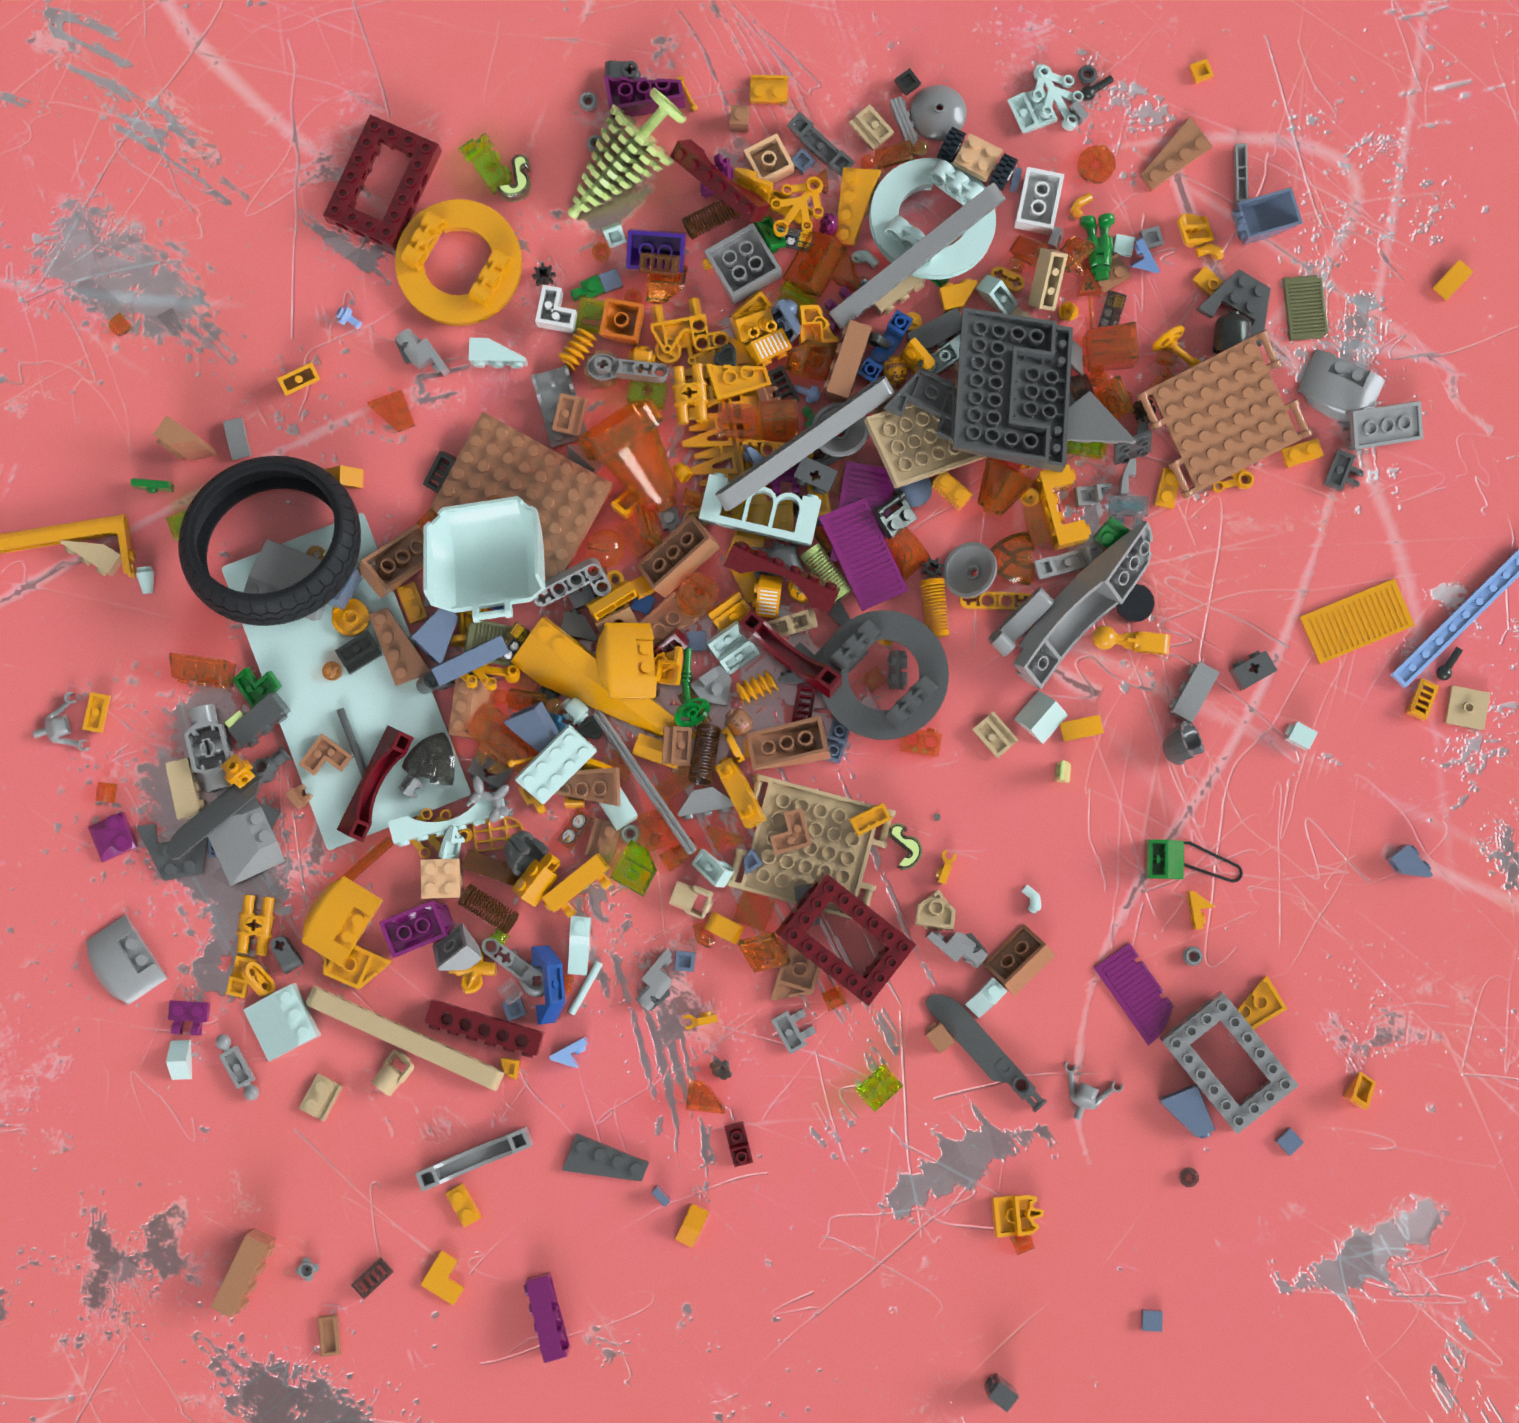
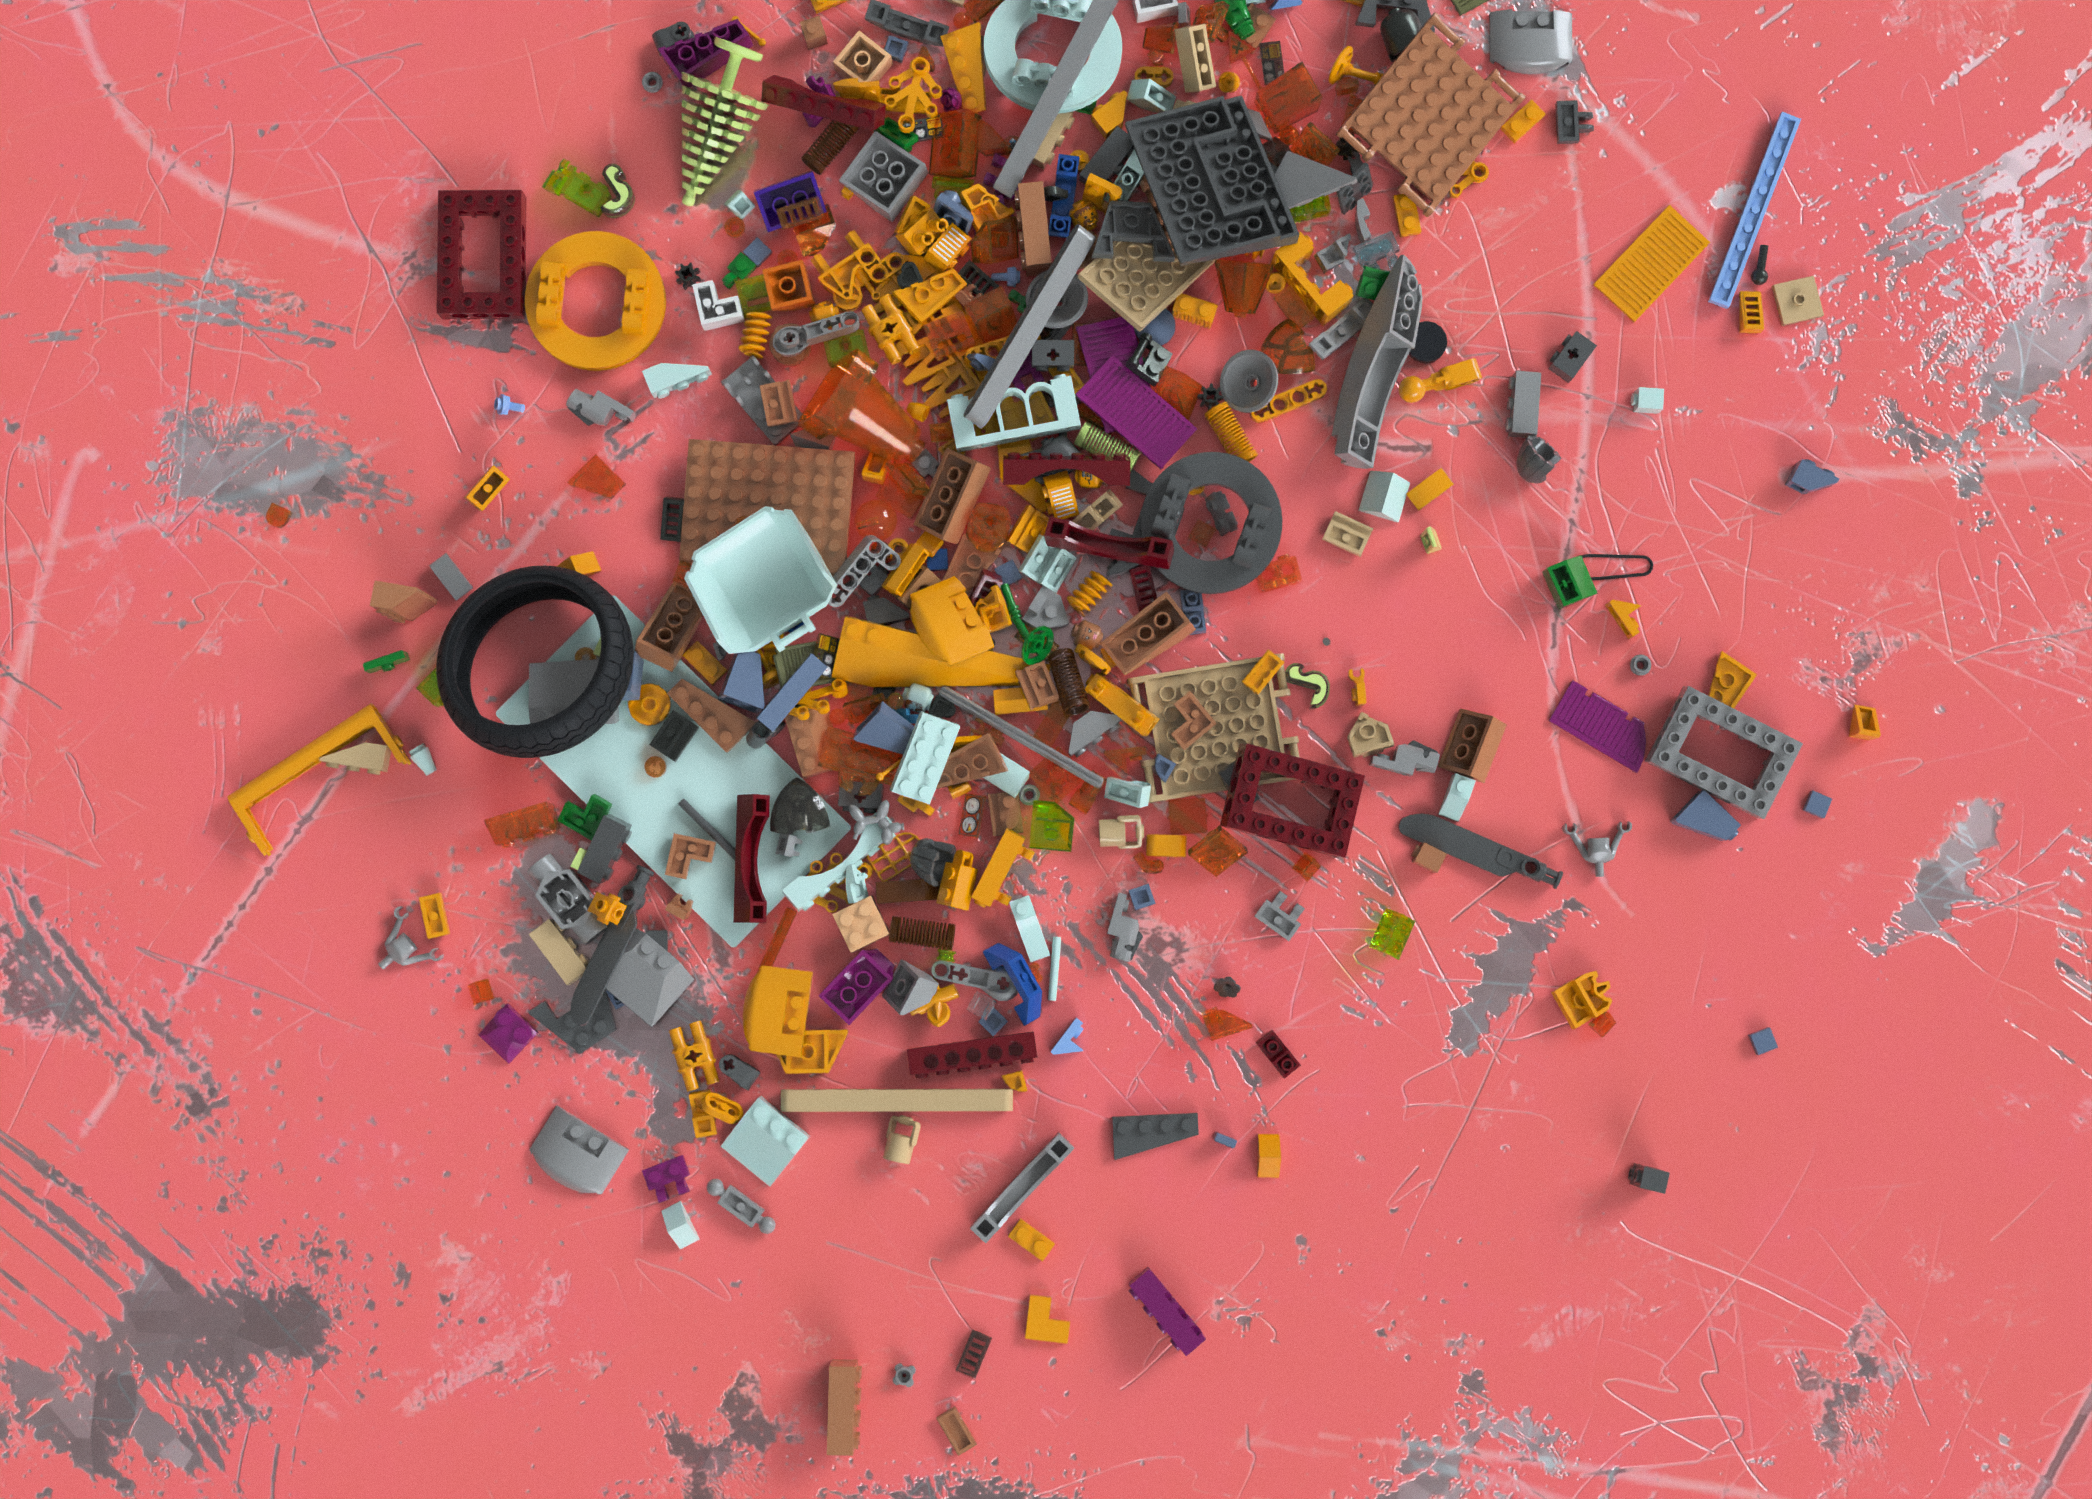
camera: 30 degrees left, 0 degrees up
tan plate [299,1073,343,1122] -> none
light grey plate [587,135,605,153] -> none
light orange plate [683,1011,718,1030] -> none
nougat wing [770,944,820,1000] -> none
light aqua arm [851,250,880,269] -> none
light grey beam [988,587,1054,657] -> none
light aqua arm [1021,884,1042,913] -> none
clear smoke plate [1179,1167,1199,1188] -> none
light grey hinge [1346,401,1423,450] -> none

